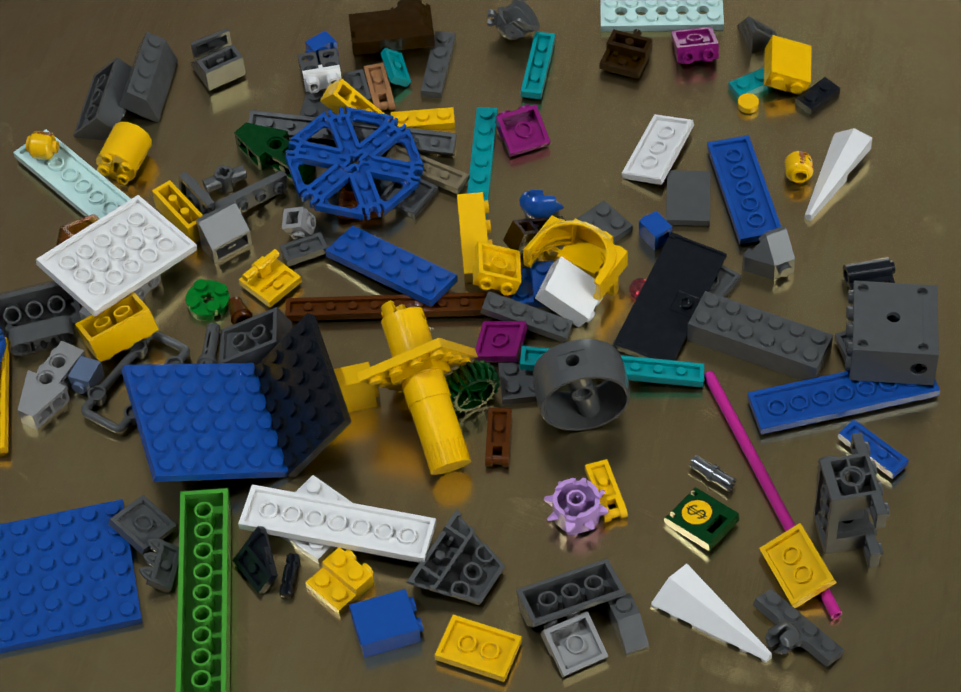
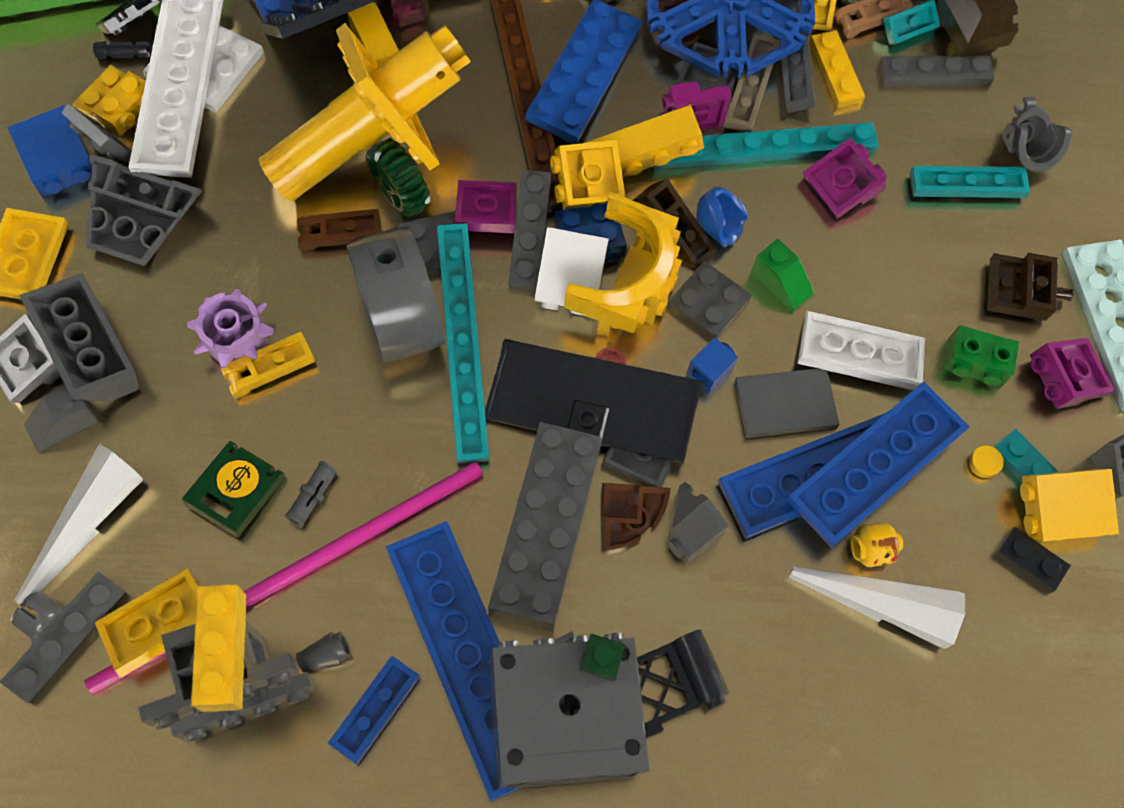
camera: 70 degrees right, 15 degrees up
none -> dark grey plate [61,103,132,164]
none -> yellow brick [191,585,246,712]
none -> dark green plate [579,633,625,681]
none -> reddish brown brick [601,483,671,550]
none -> magenta plate [659,81,732,133]
none -> green slope [750,238,814,312]
none -> blue plate [786,382,970,548]
none -> green brick [943,325,1020,386]

